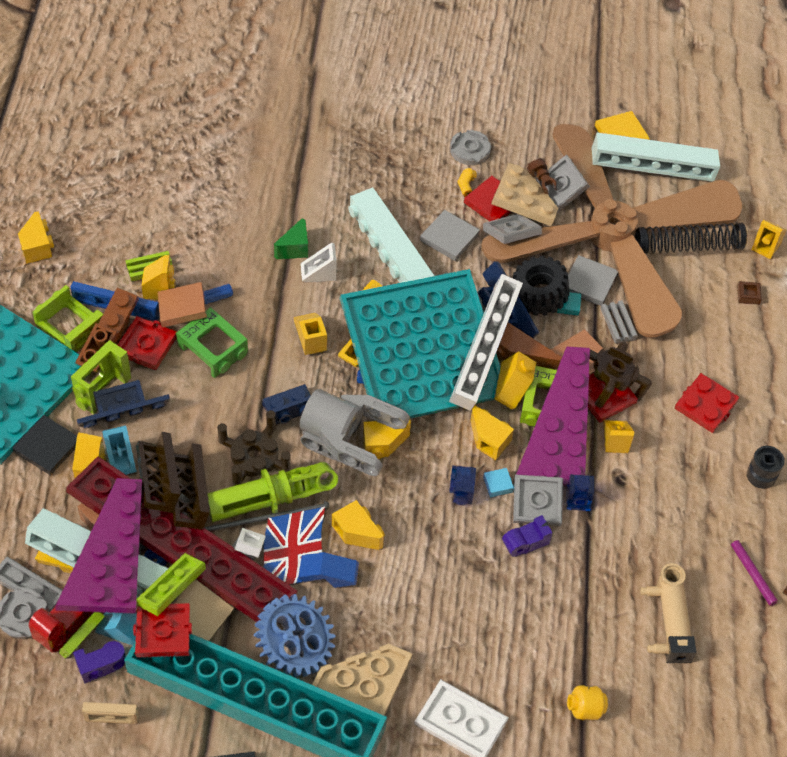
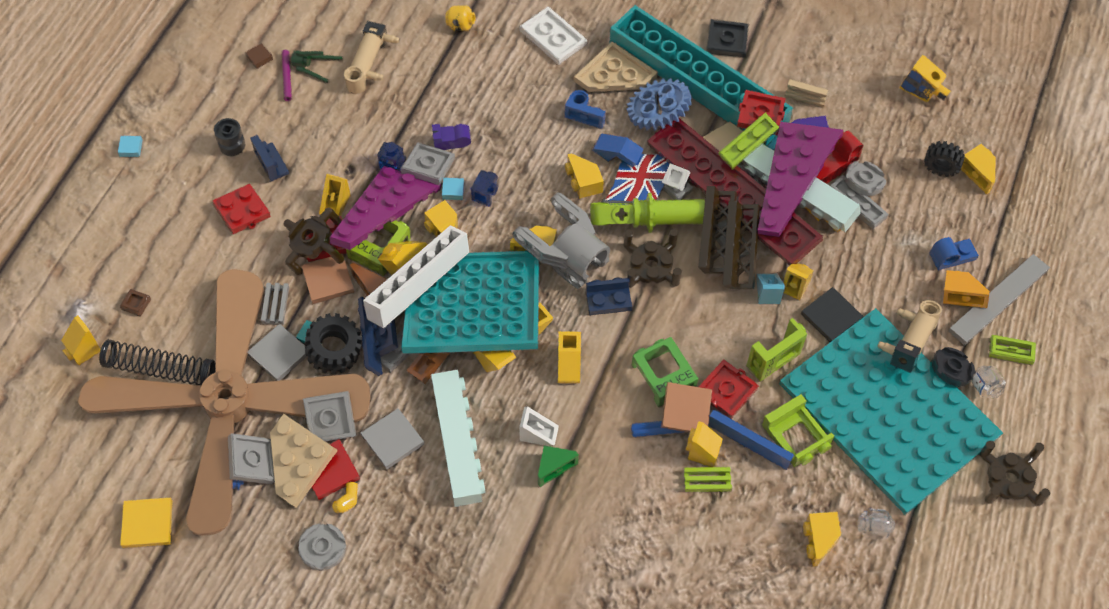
camera: 160 degrees left, 5 degrees up
dark orange slope [75,288,139,373] -> none
dark blue bracket [77,380,170,429] -> none
reddish brown piece [527,158,557,194] -> none
light aqua brick [592,132,720,182] -> none
none -> dark blue bracket [250,135,289,181]
none -> dark green plant [291,50,343,83]
none -> blue plate [565,90,606,129]

